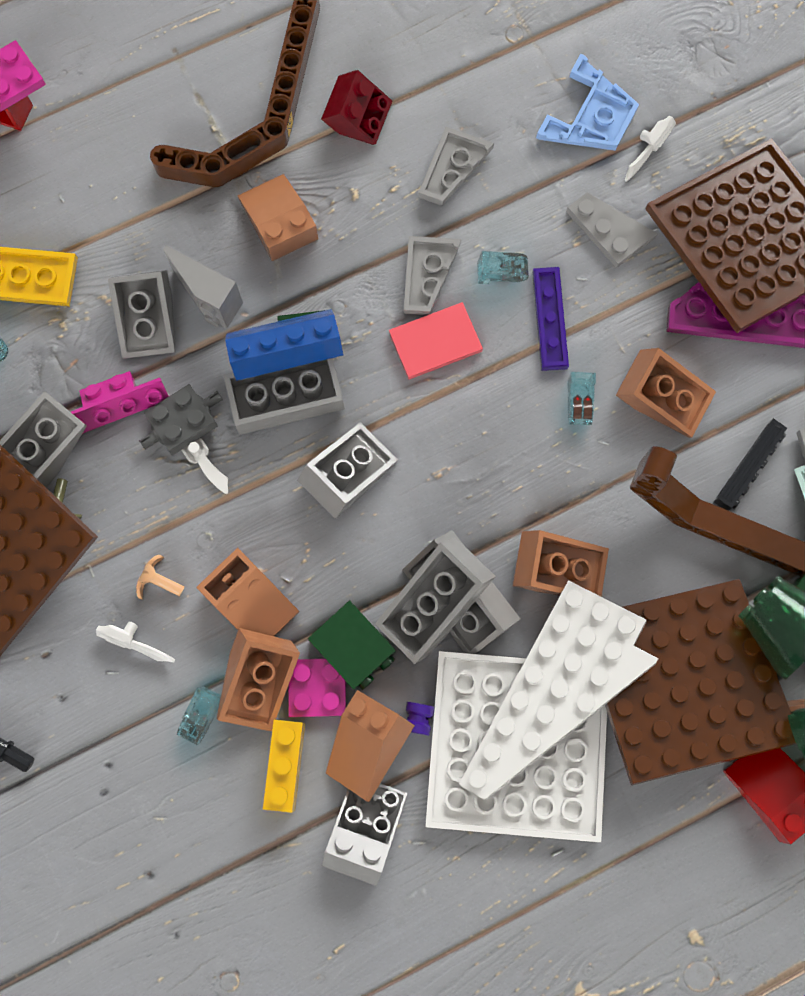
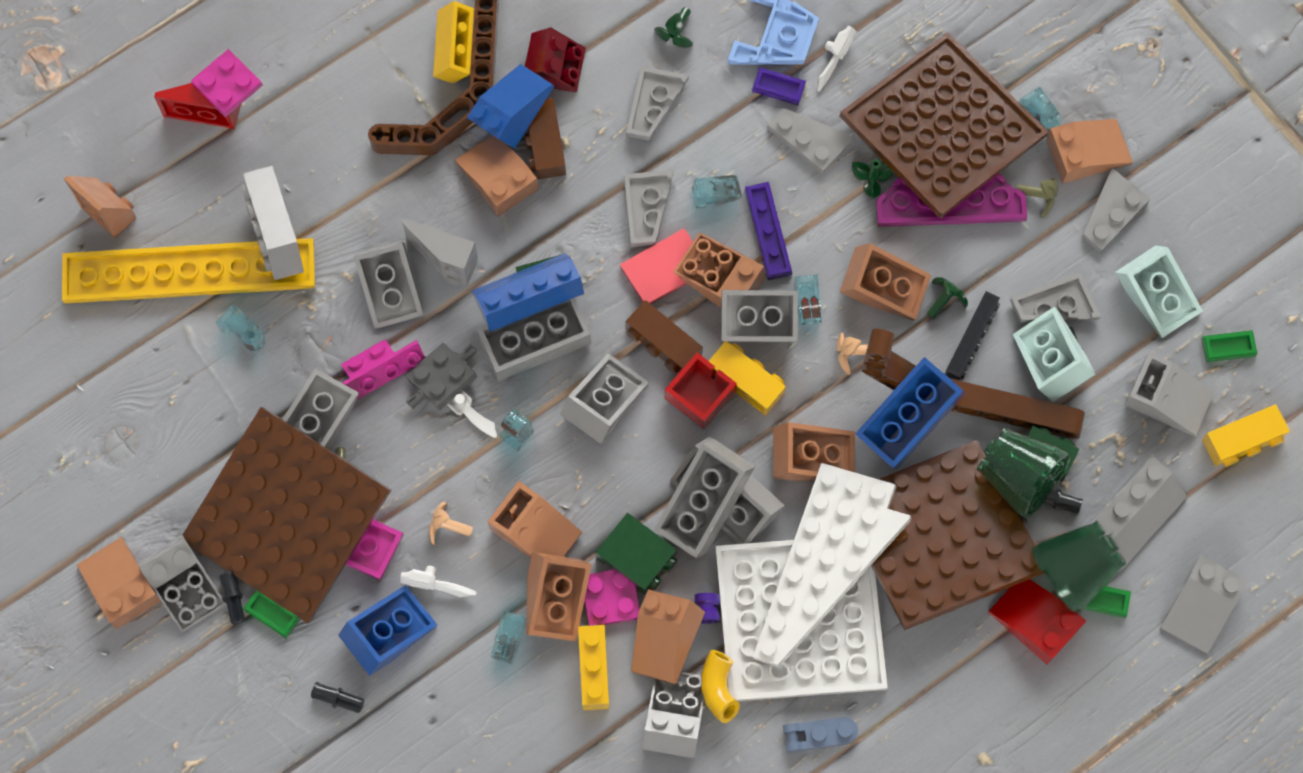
camera: 10 degrees left, 5 degrees down
none -> brick [241,166,304,280]
none -> blue slope [338,585,437,676]
none -> dark pink plate [346,520,404,581]
none -> yellow brick [433,1,474,84]
none -> blue slope [467,64,554,149]
none -> clear light blue leg [499,409,534,452]
none -> reddish brown brick [525,98,566,180]
none -> reddish brown brick [625,300,703,374]
none -> dark green plant [654,7,693,48]
none -> red piece [664,352,737,430]
none -> nougat slope [673,232,766,308]
none -> yellow cylinder [701,650,740,723]
none -> yellow brick [709,341,786,416]
none -> light grey slope [721,290,798,342]
none -> dark purple tile [752,67,806,106]
none -> sand blue plate [783,717,858,753]
none -> light nougat plant [836,333,867,375]
none -> dark green plant [852,159,893,198]
none -> blue slope [855,357,966,469]
none -> dark green plant [927,277,968,319]

